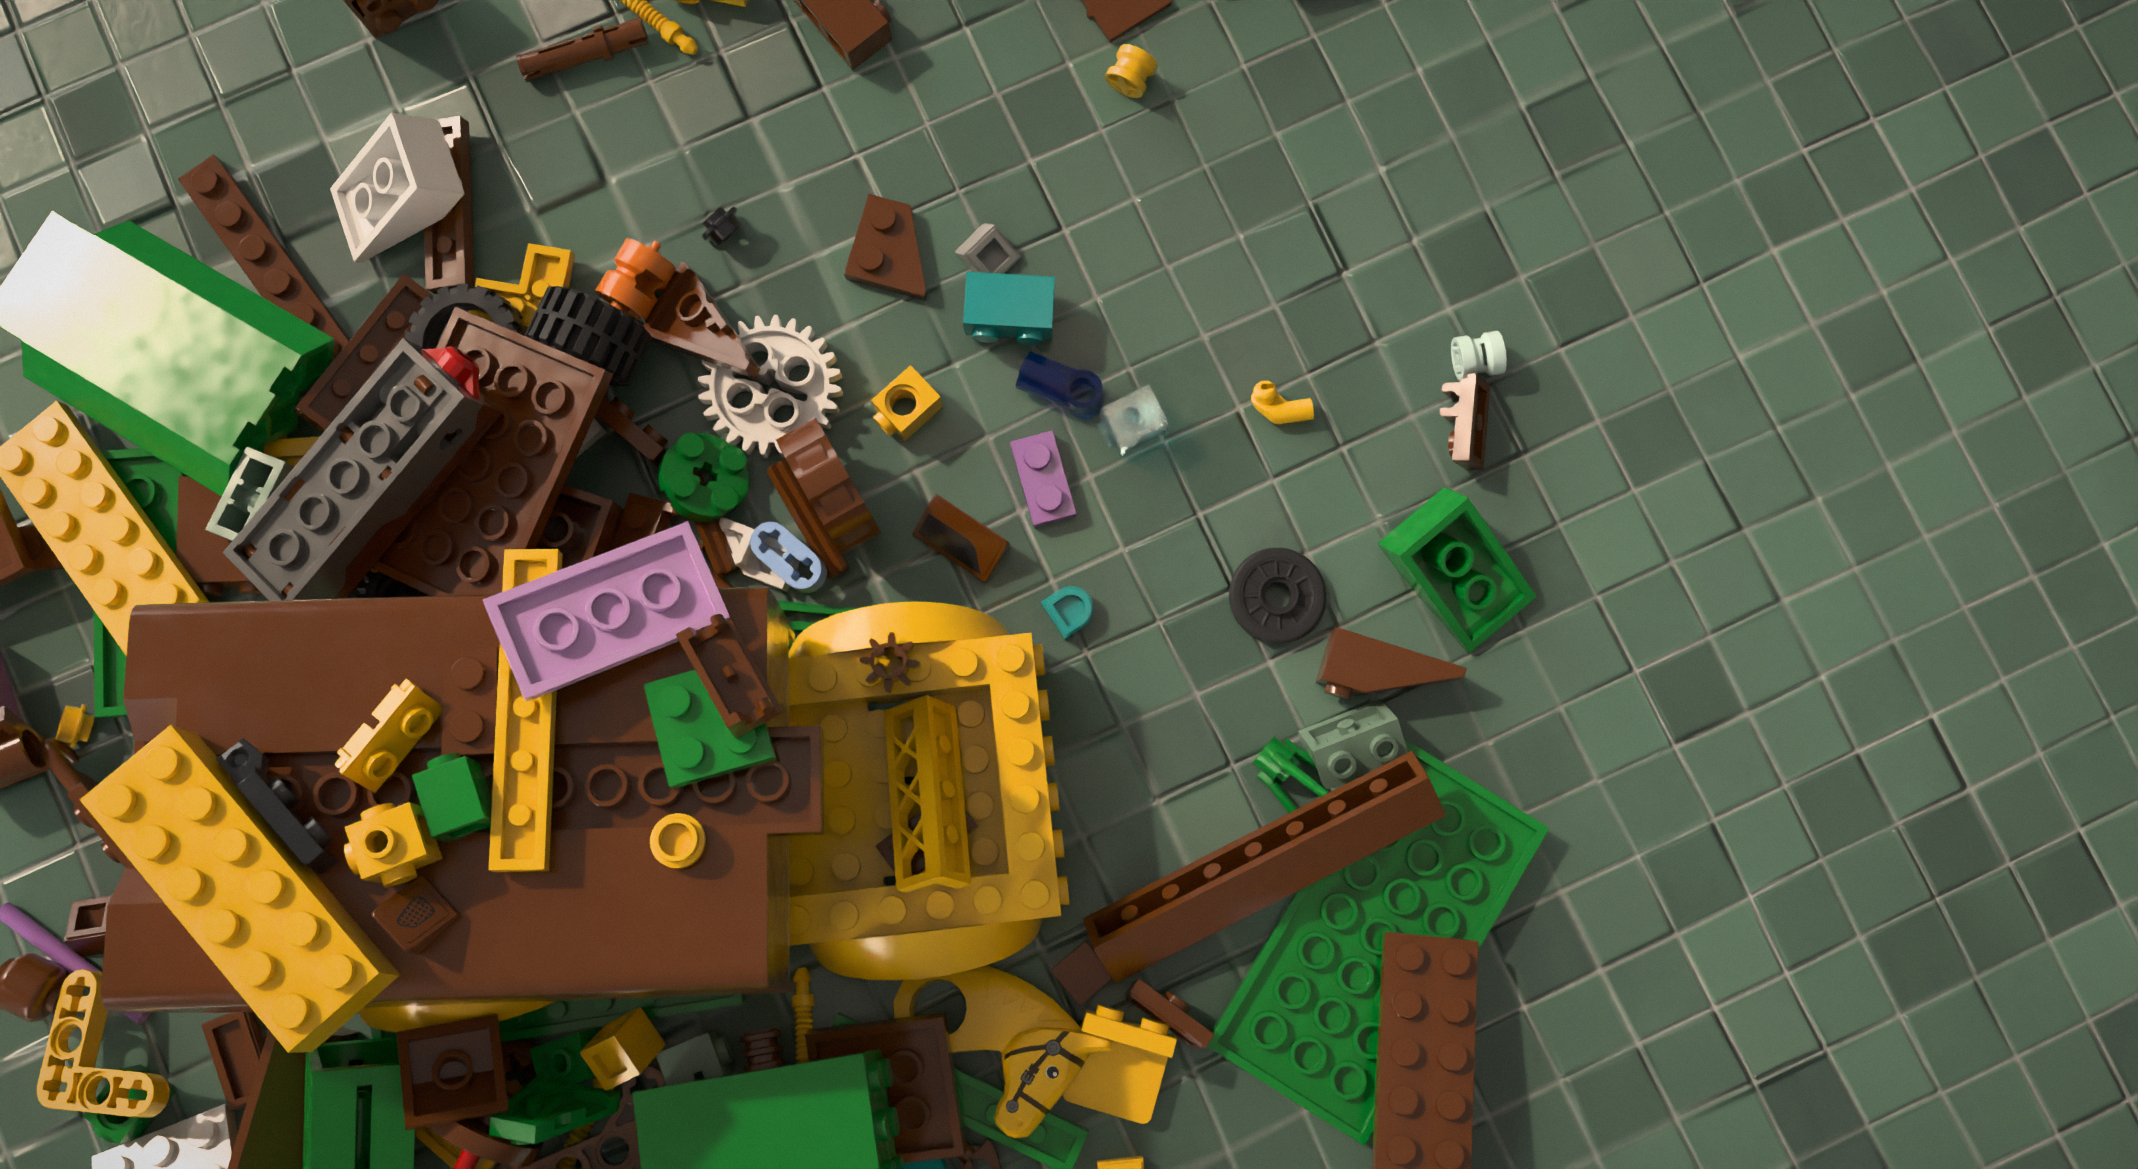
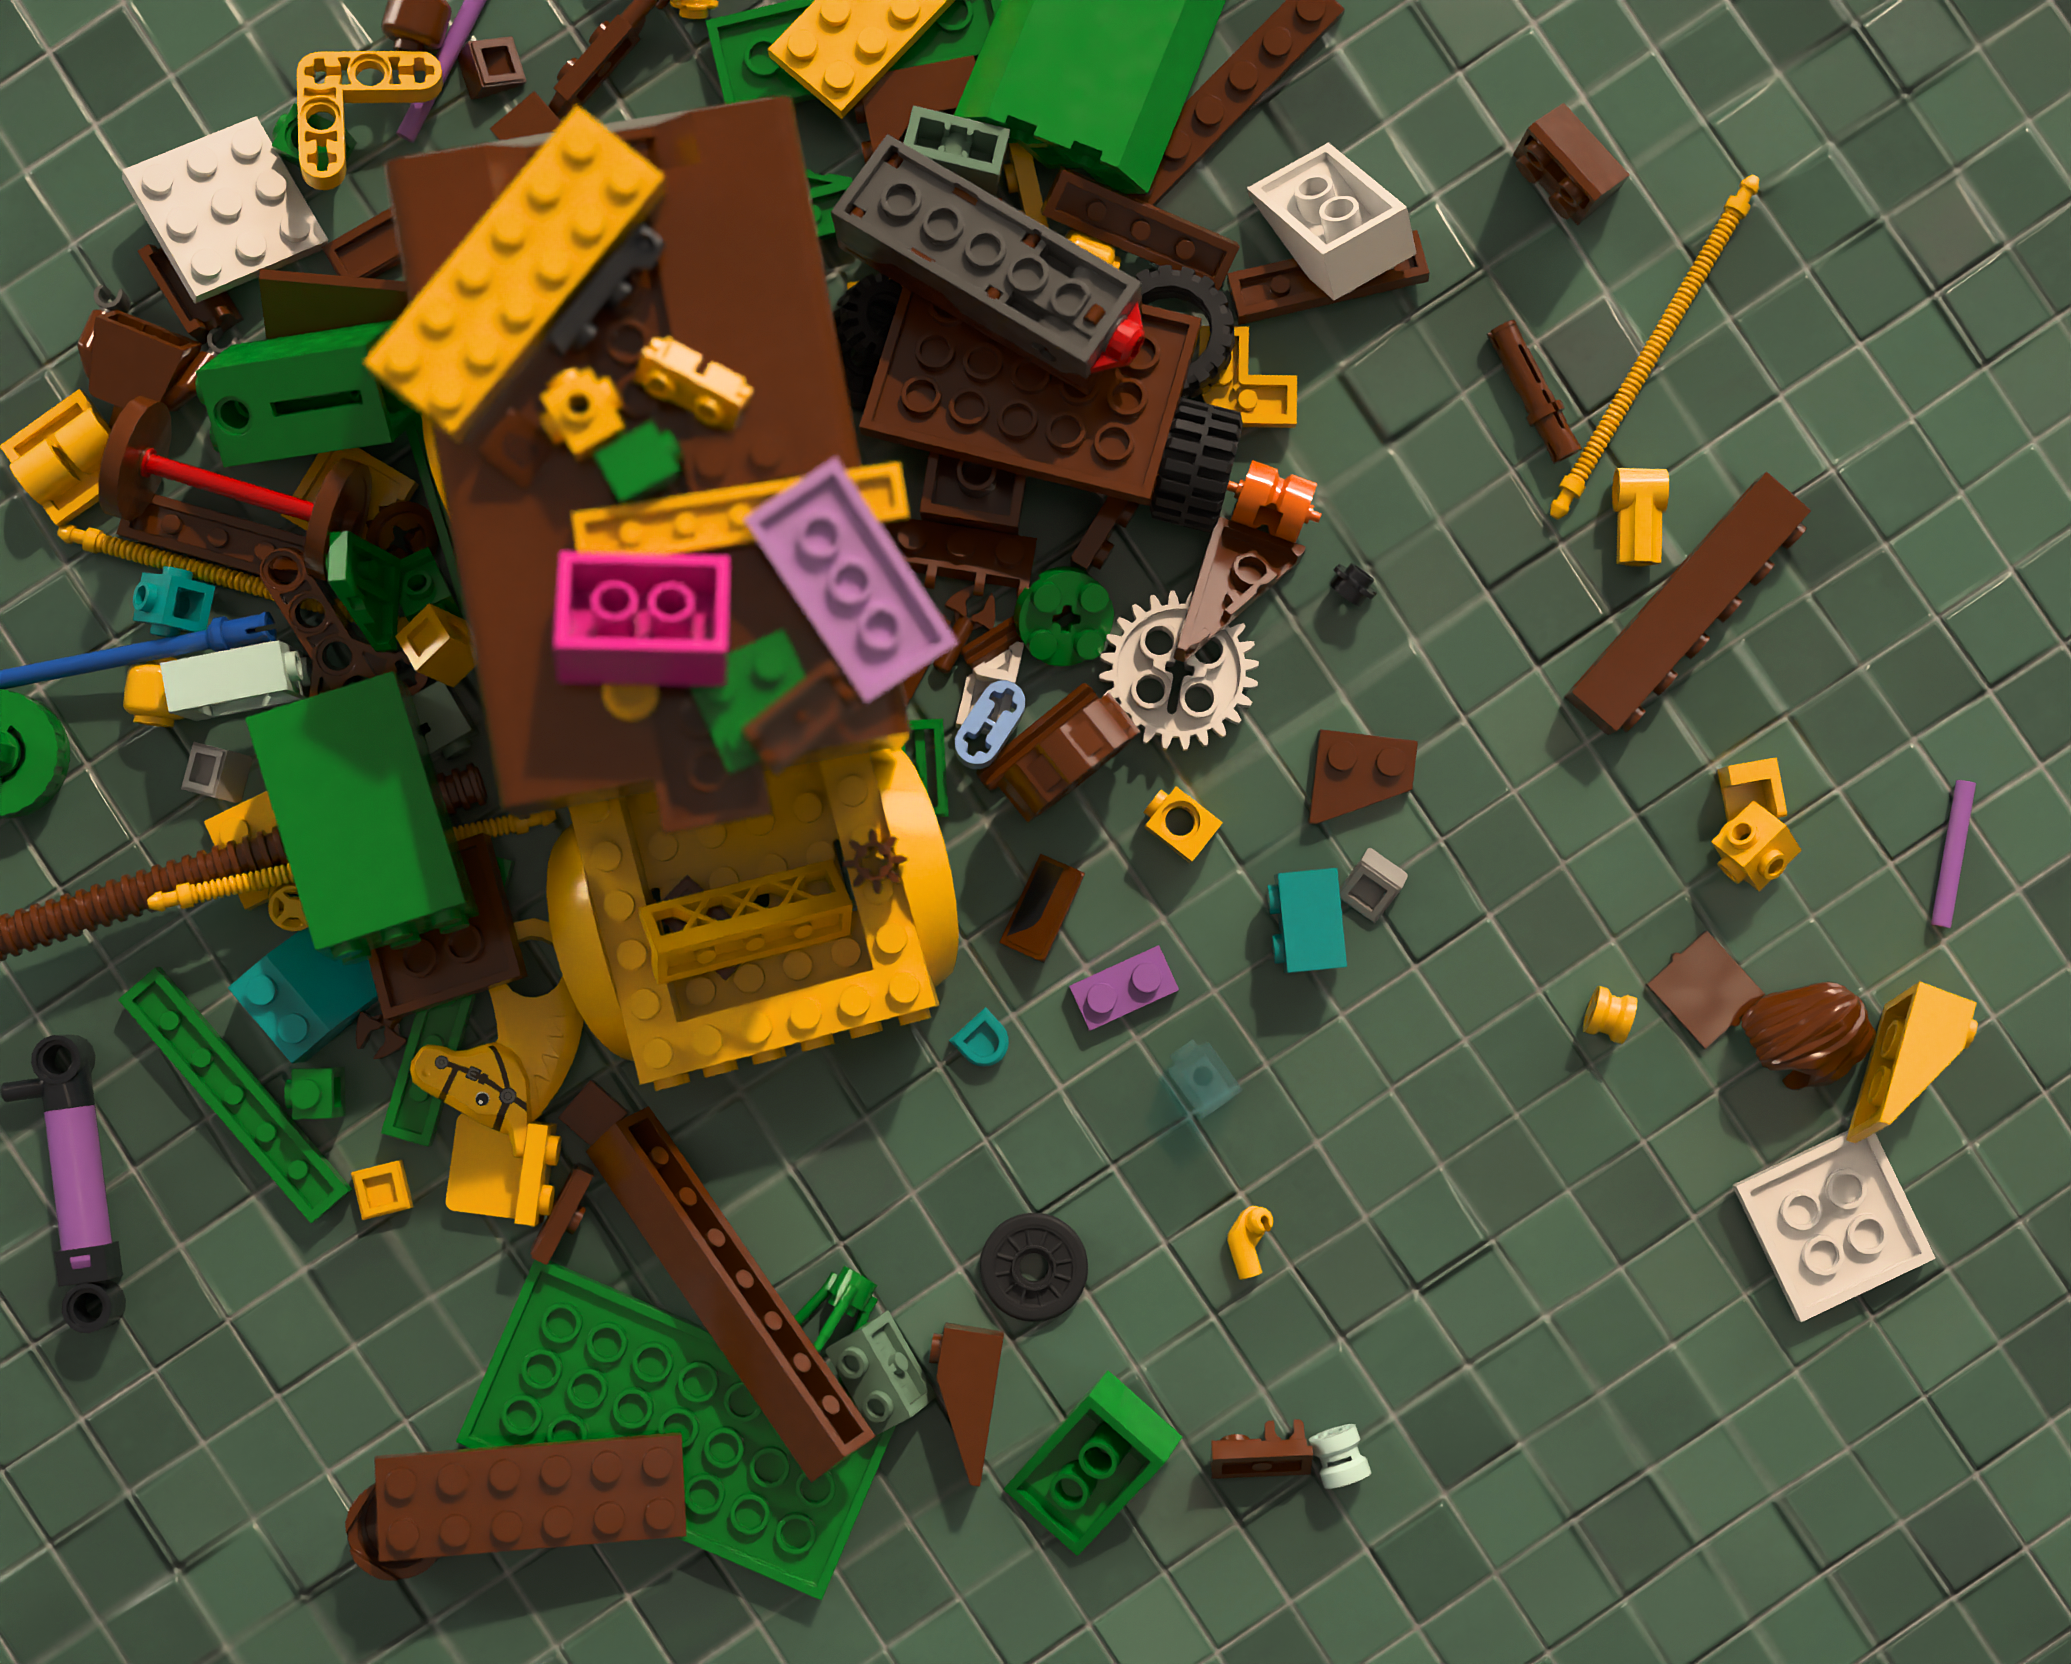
camera: 85 degrees right, 5 degrees up
reddish brown slope [396,1014,509,1131] -> none
clear blue piece [1016,351,1104,419] -> none
none -> dark pink brick [555,552,730,686]

